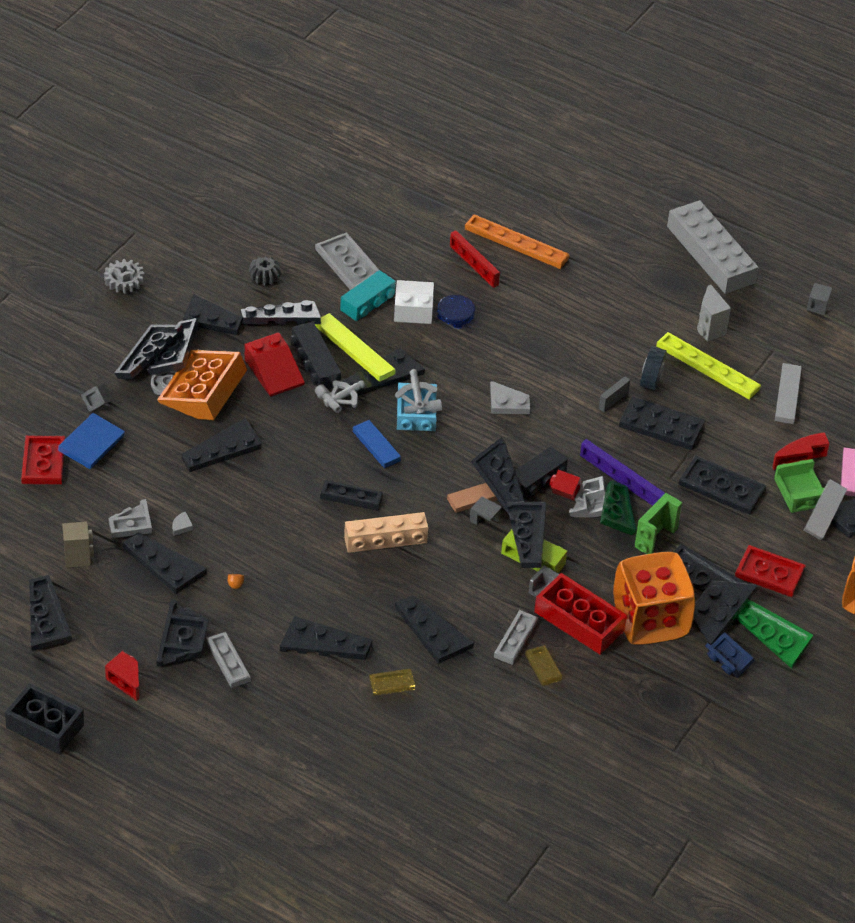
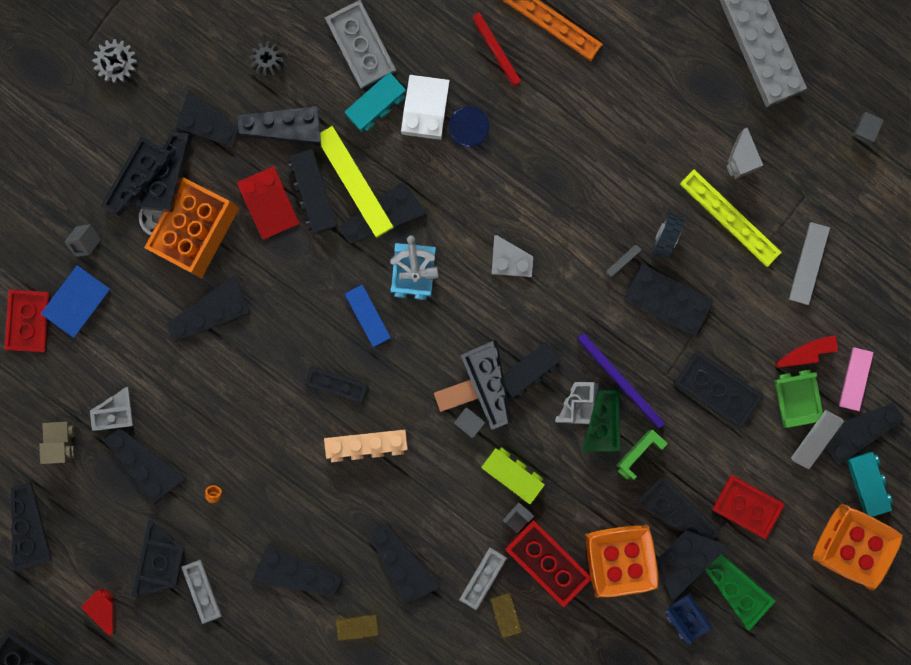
camera: 10 degrees right, 40 degrees up
light grey tile [172,512,193,536] -> none
light grey piece [315,380,365,413] -> none
black wing [506,502,547,568] -> none
red brick [550,470,582,501] -> none

